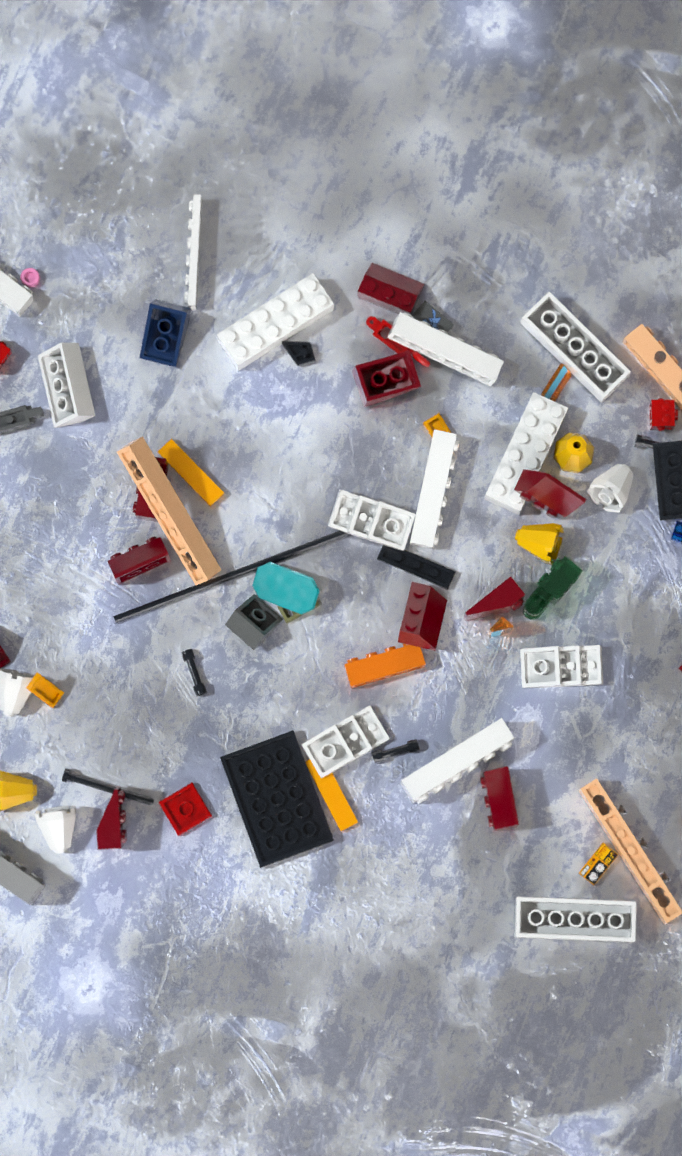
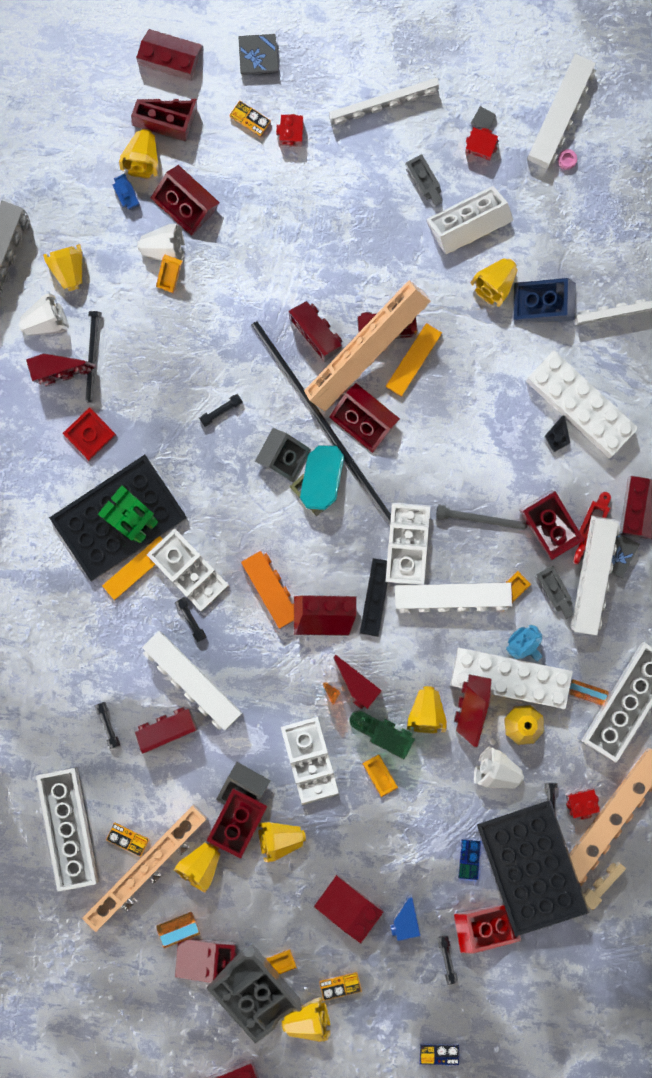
camera: 75 degrees right, 5 degrees up
none -> black bar [94,702,120,749]
none -> green hips [98,486,158,543]
none -> yellow cone [174,843,220,893]
none -> dark red slope [206,788,268,859]
none -> dark grey slope [216,762,271,804]
none -> yellow cone [258,822,306,862]
none -> dark red slope [329,383,400,453]
none -> light orange tile [362,754,398,797]
none -> dark grey piece [436,504,528,530]
none -> yellow cone [470,258,518,307]
none -> dark azure tile [506,625,543,662]
none -> dark grey hinge [536,566,574,619]

